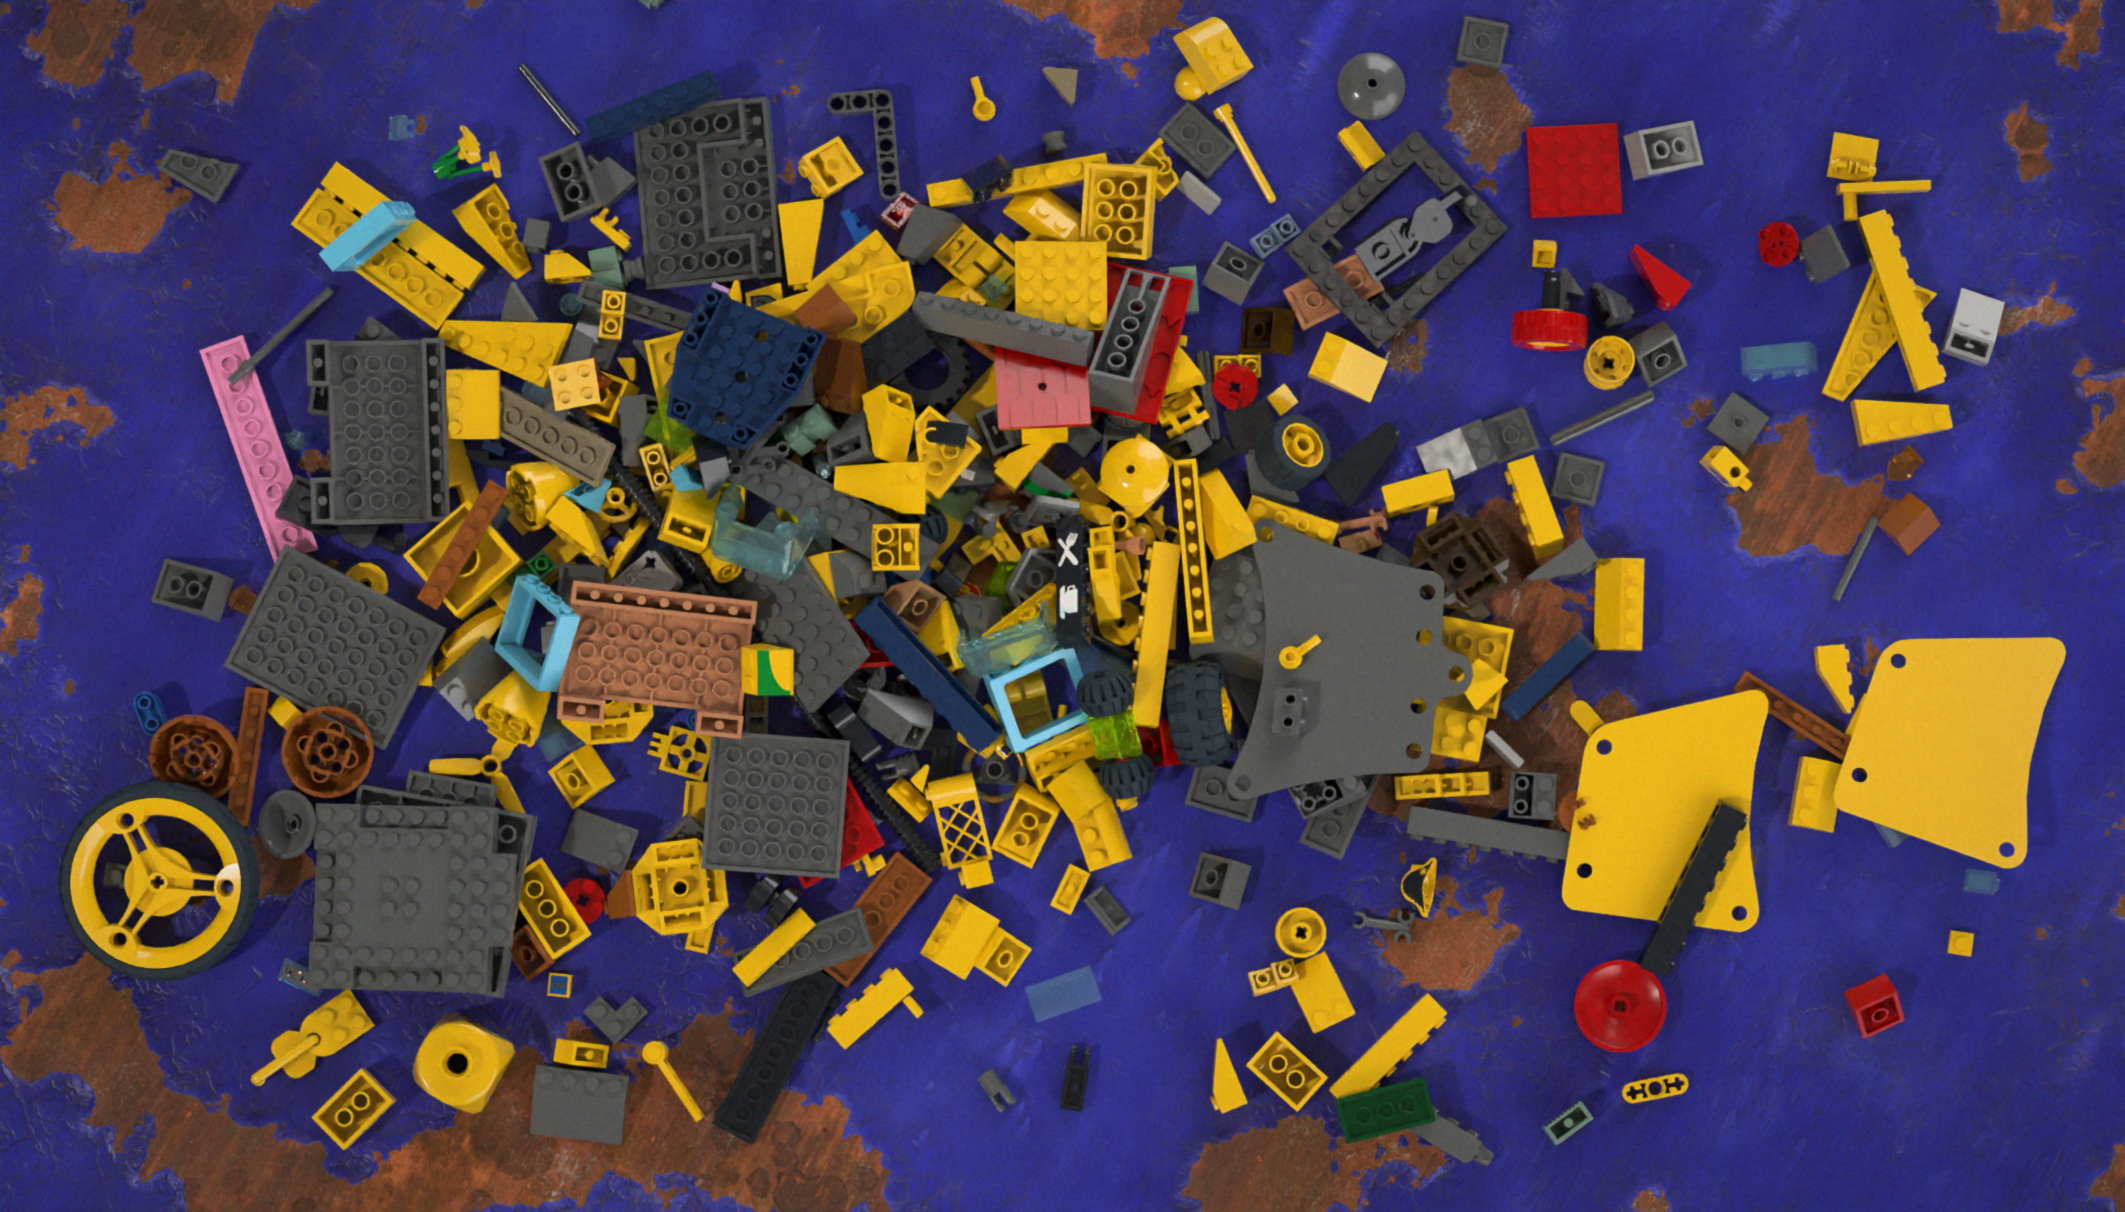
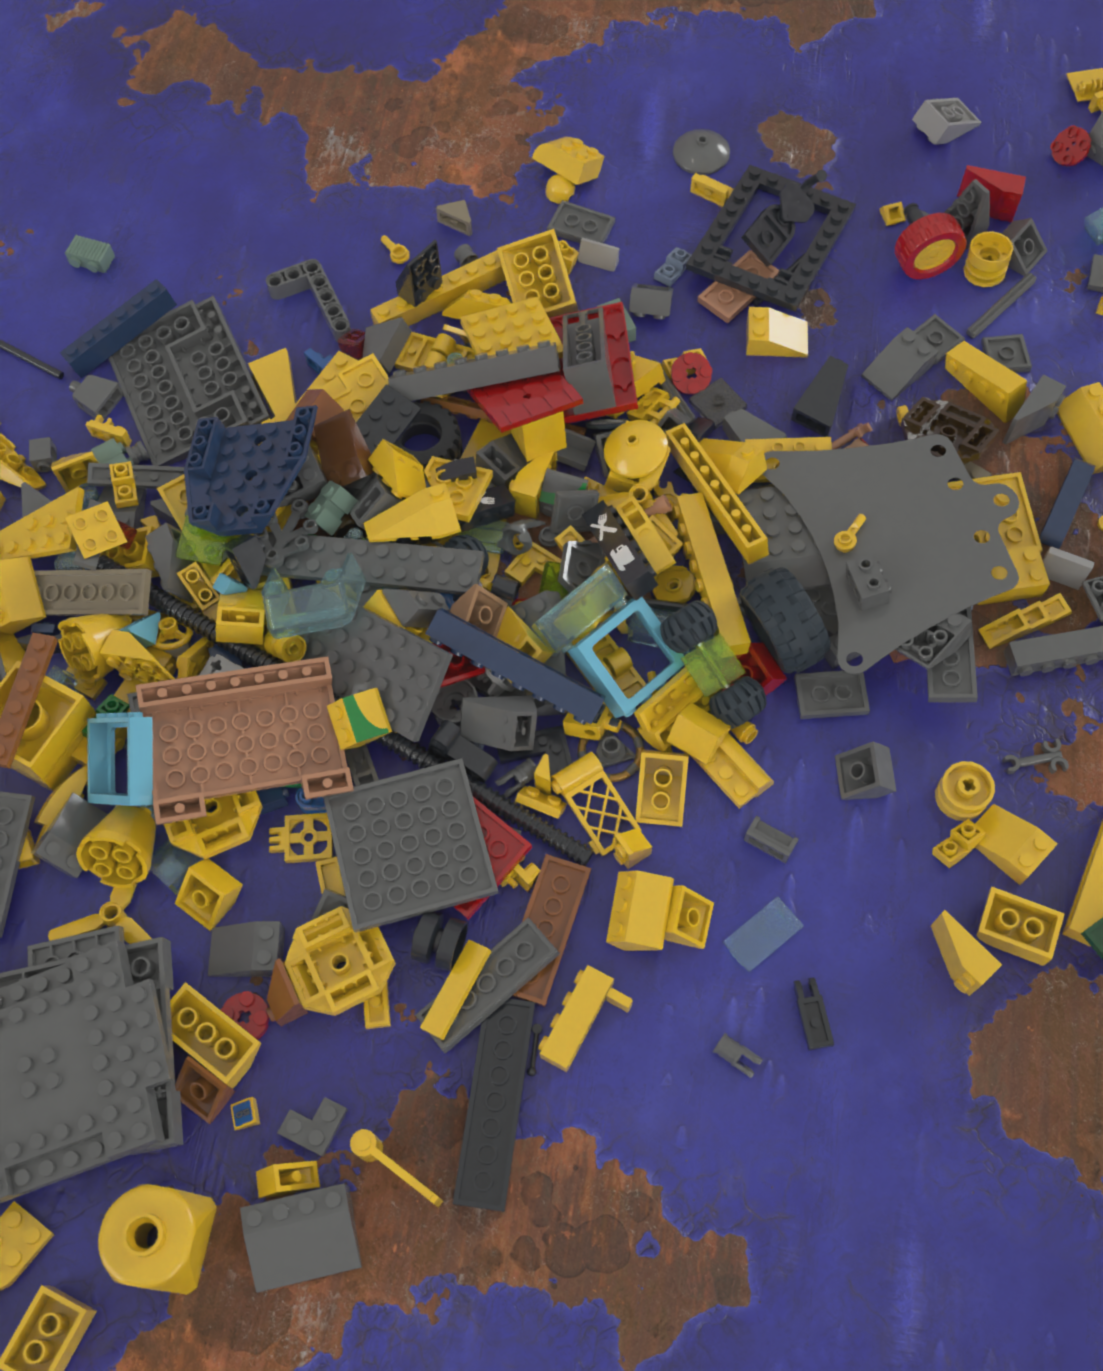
camera: 15 degrees left, 20 degrees down
dark grey slope [538,141,602,223] -> none
yellow plate [798,136,864,200] -> none
yellow slope [871,524,920,571] -> none
yellow plate [1050,864,1090,915] -> none
yellow piece [1213,103,1276,203] -> none
dark brown slope [1240,307,1295,357] -> none
black wheel [1254,414,1331,492] -> none
yellow slope [1267,383,1298,416] -> none
yellow panel [1381,469,1454,518] -> none
hat [1401,858,1437,918] -> none
yellow torso [1454,657,1508,710] -> none
dark grey tile [1456,16,1509,70] -> none
red plate [1526,123,1622,219] -> none

